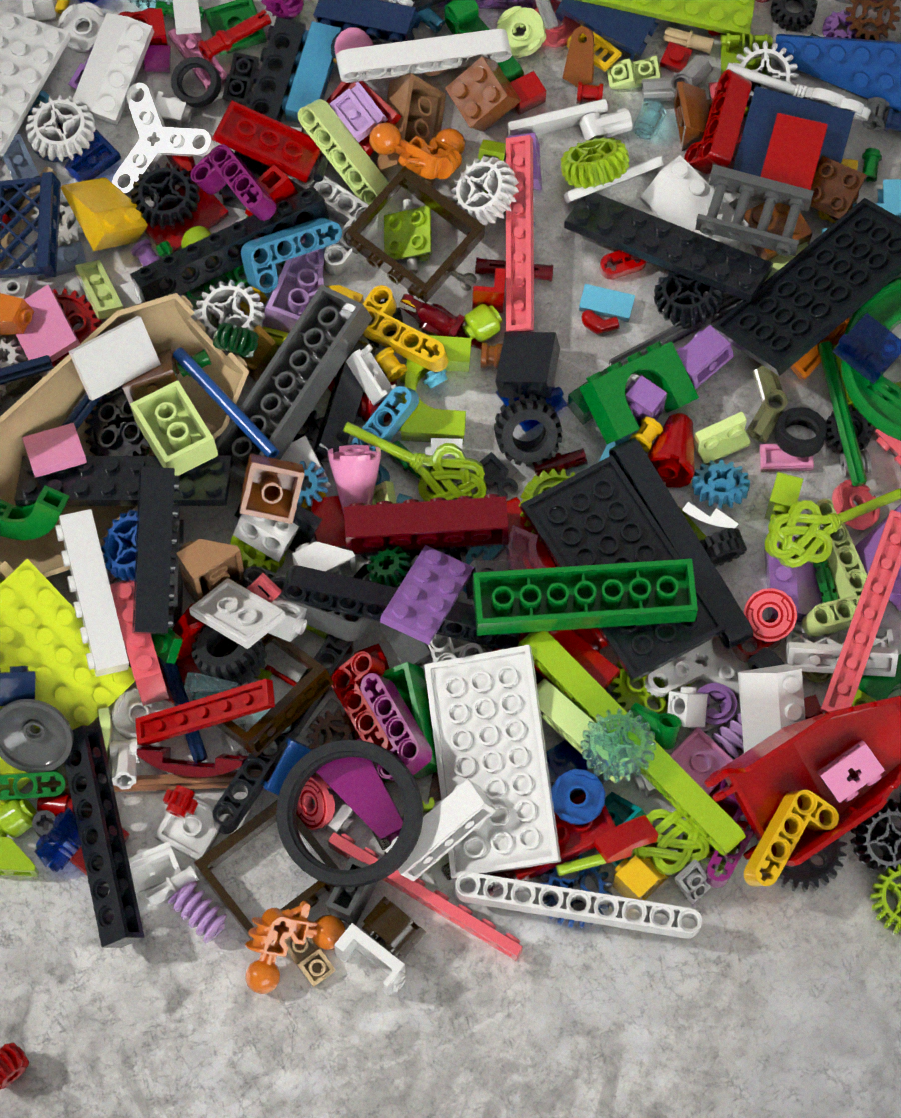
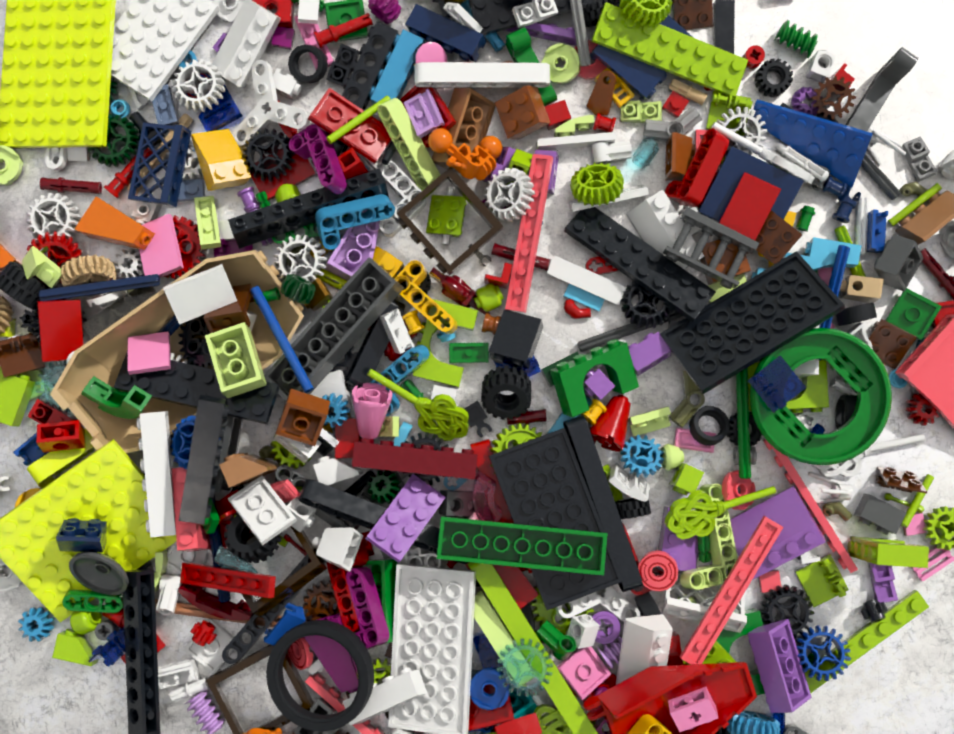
camera: 10 degrees right, 15 degrees up
none -> white torso [312,527,363,572]
none -> lime bar [326,95,391,144]
none -> green plate [449,343,489,363]
none -> medium lavender slope [482,147,516,182]
none -> white tile [547,255,627,305]
none -> yellowish green slope [554,115,594,137]
none -> yellowish green cone [661,444,684,471]
none -> white piece [776,143,829,182]

